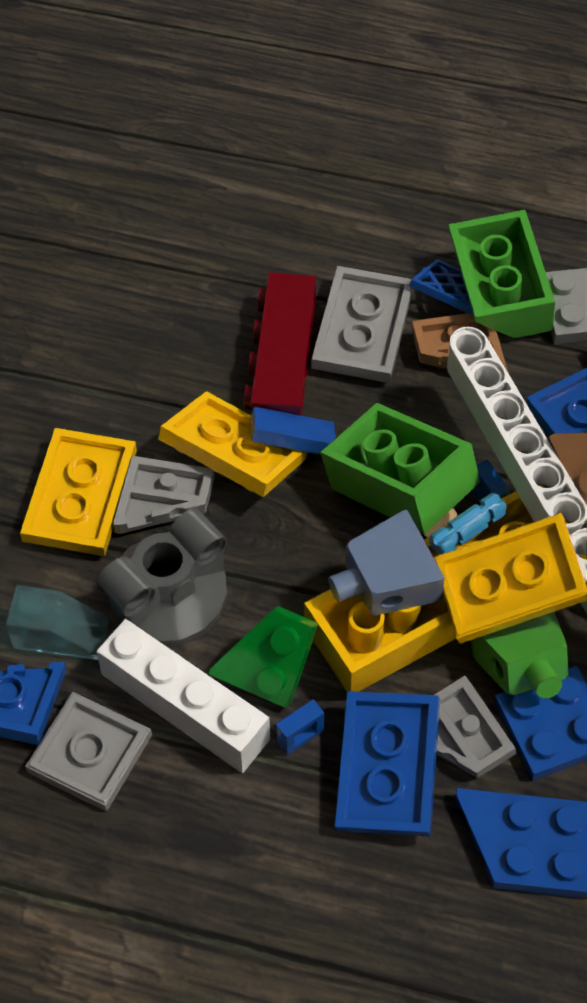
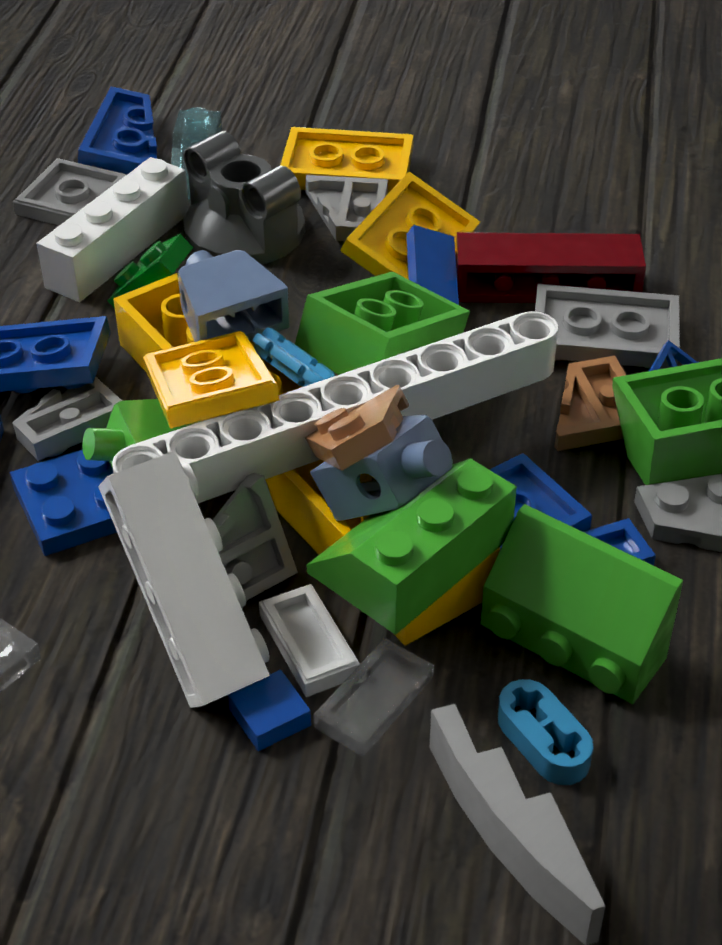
camera: 85 degrees right, 15 degrees down
blue tile [276,699,324,756] -> none

